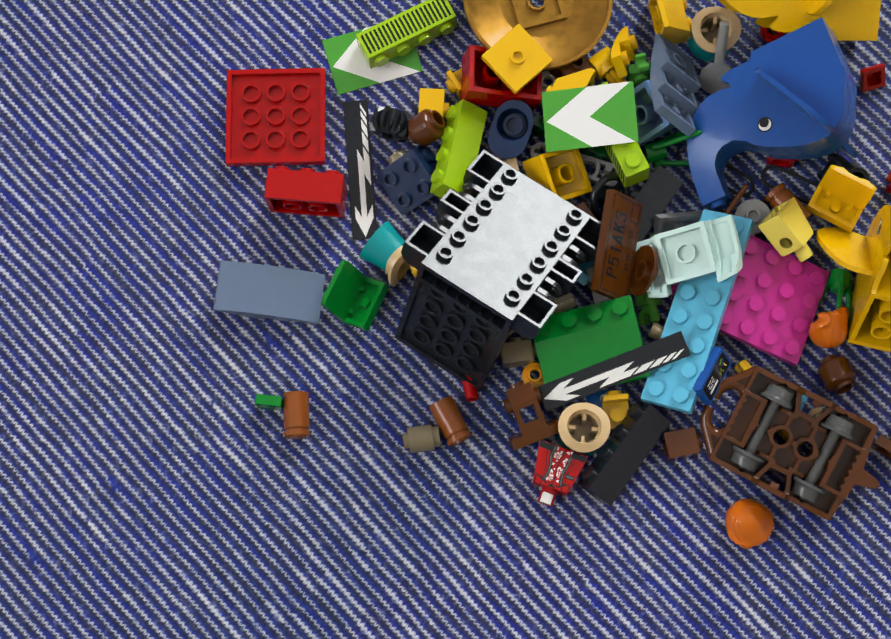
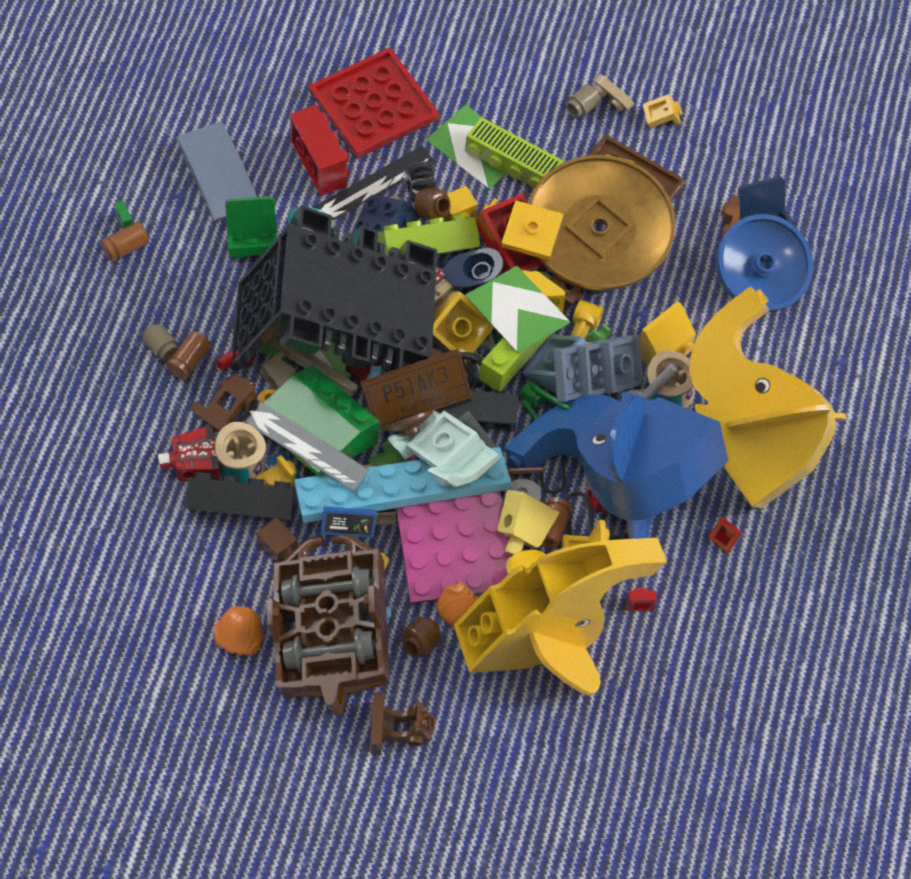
camera: 50 degrees right, 15 degrees down
yellow slope [611,27,639,78] -> none

